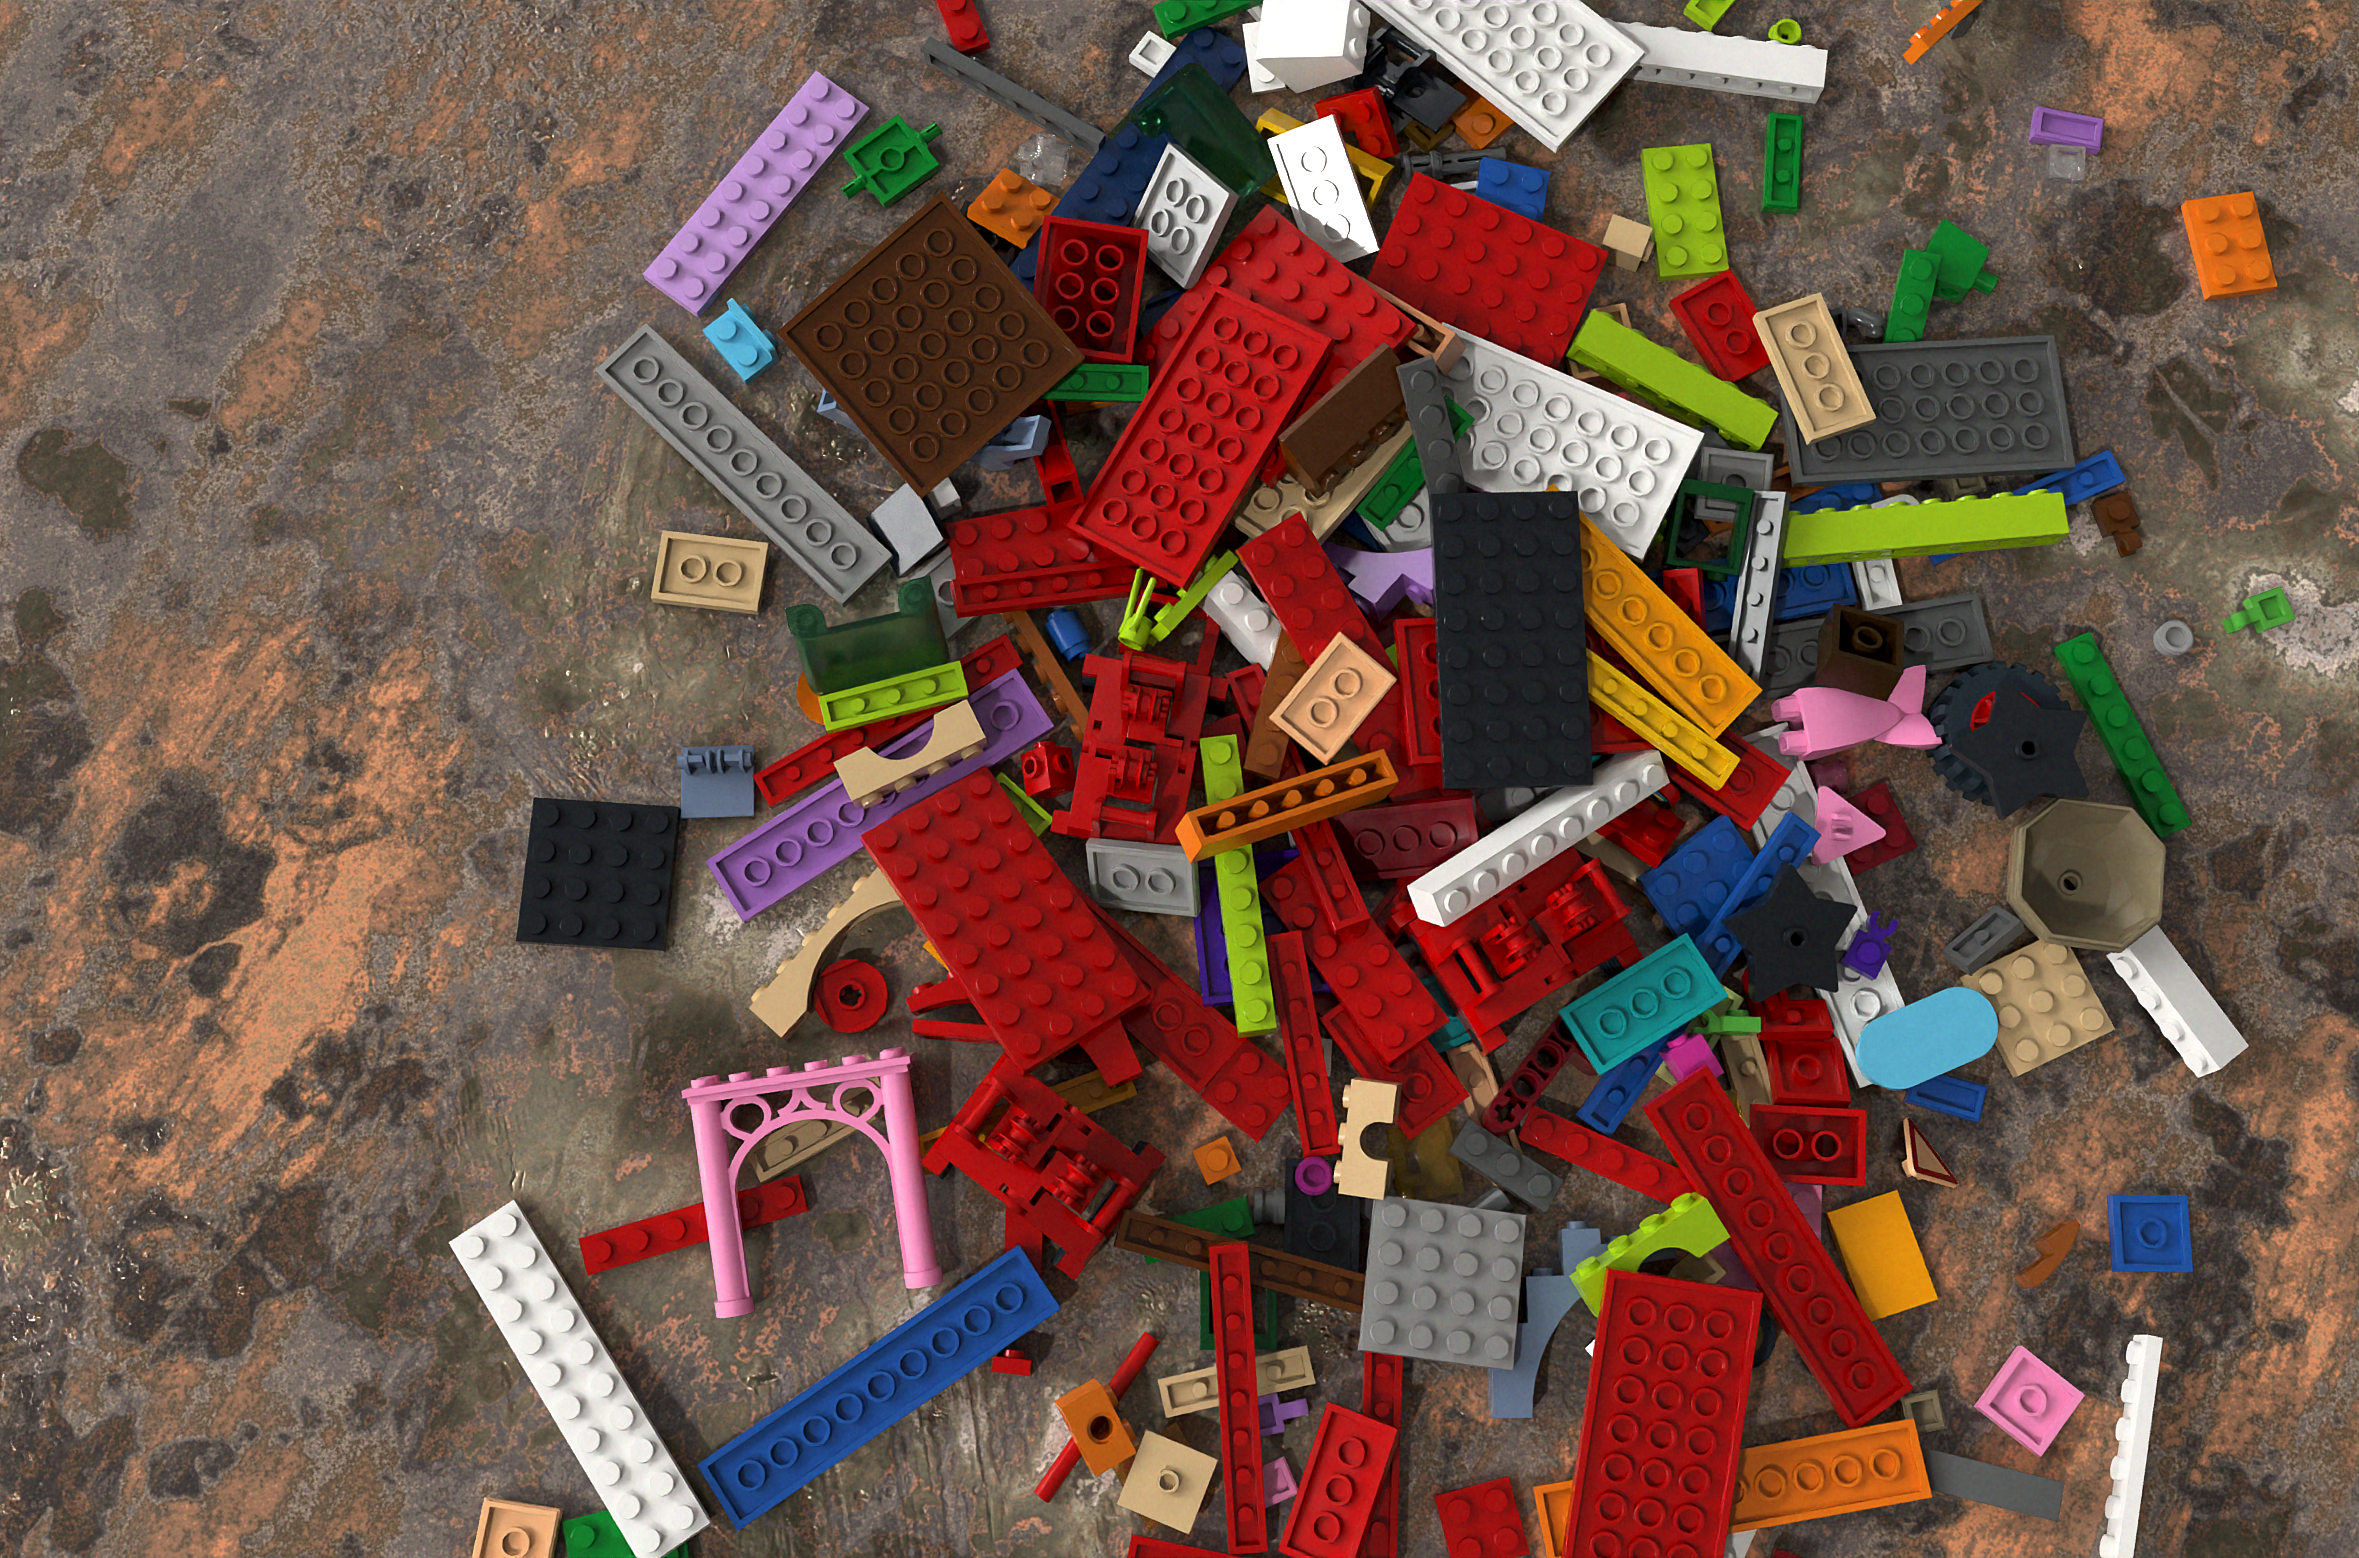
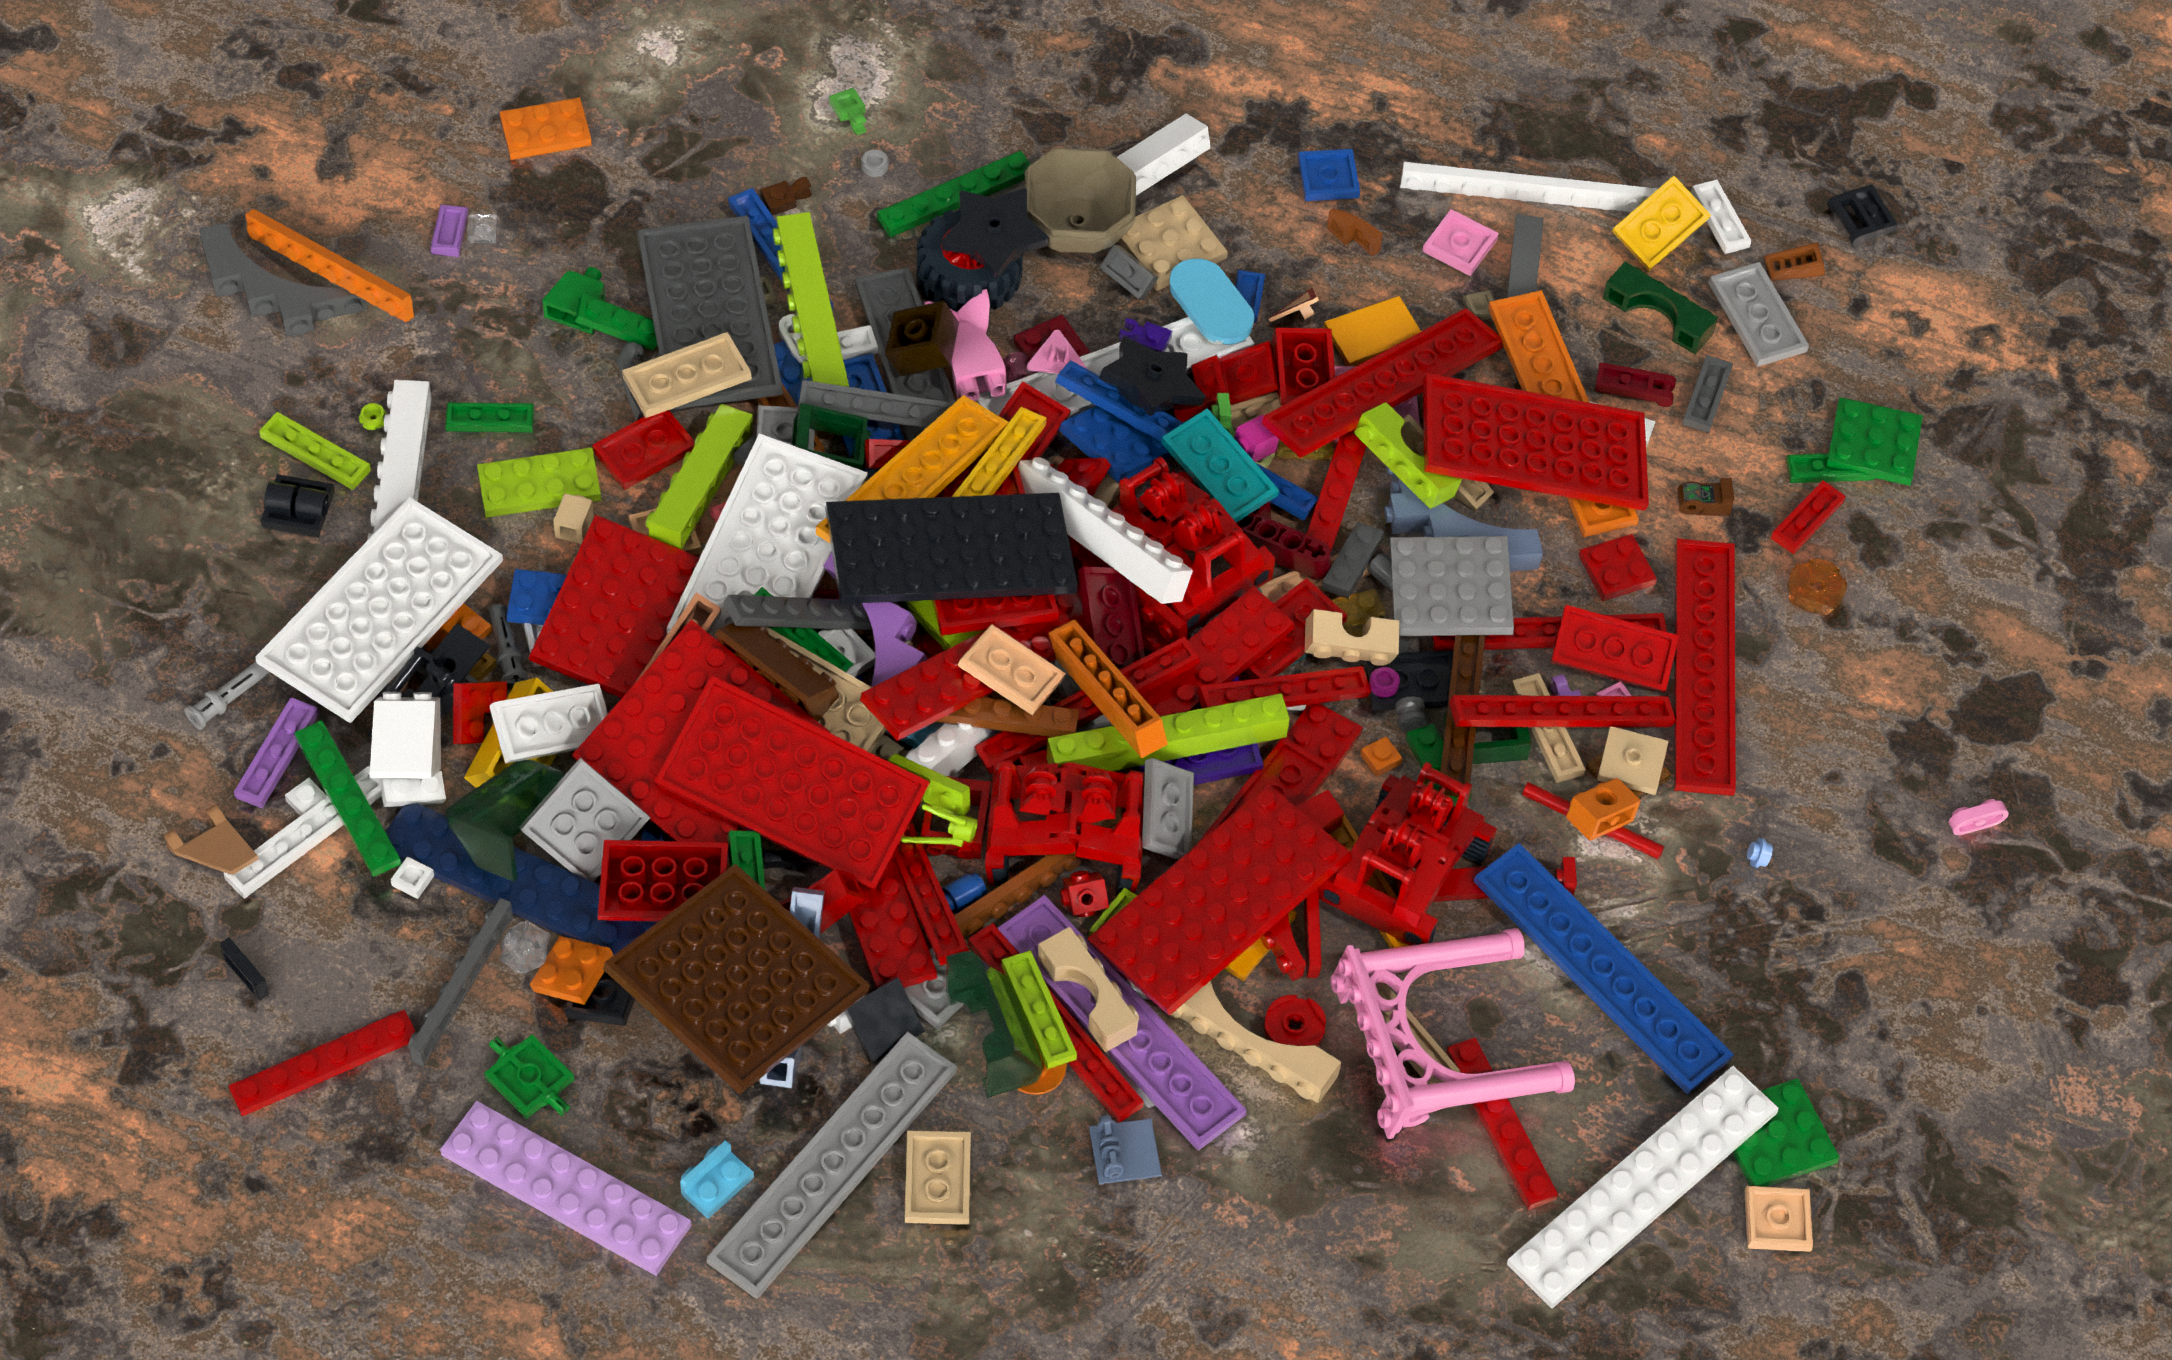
camera: 100 degrees left, 20 degrees down
black plate [516,797,681,953] -> none

